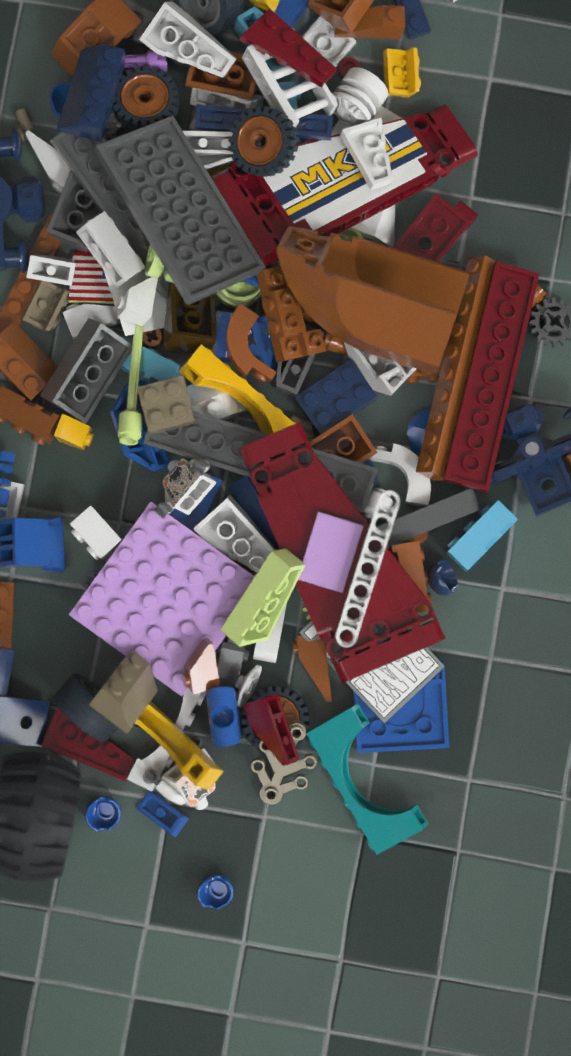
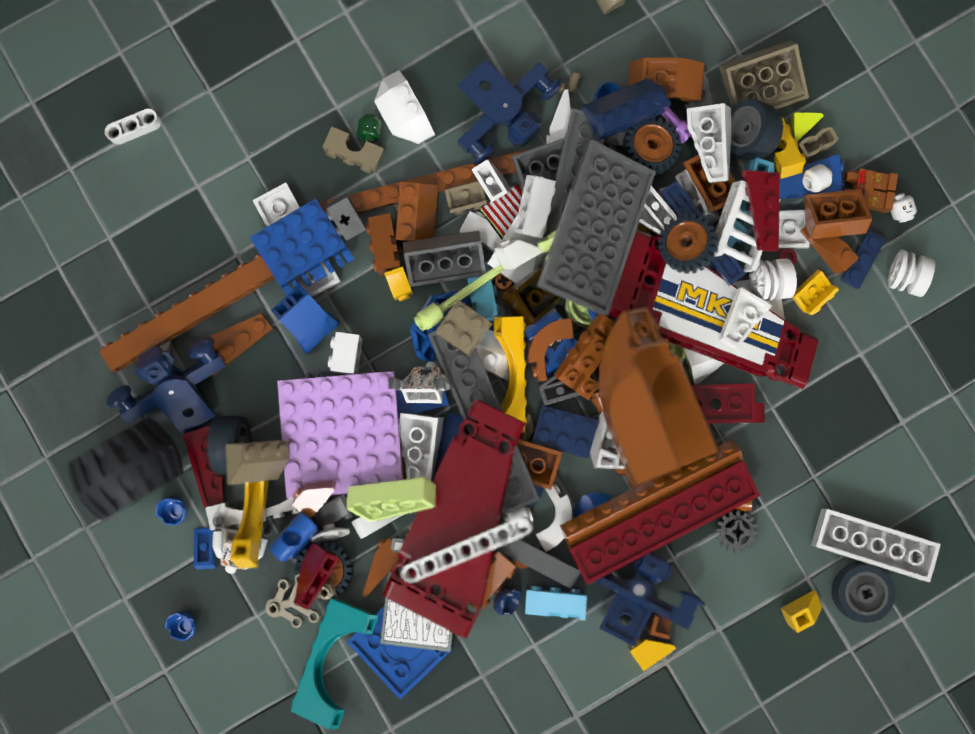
camera: 55 degrees right, 0 degrees up
lavender tile [299,511,363,593] -> none

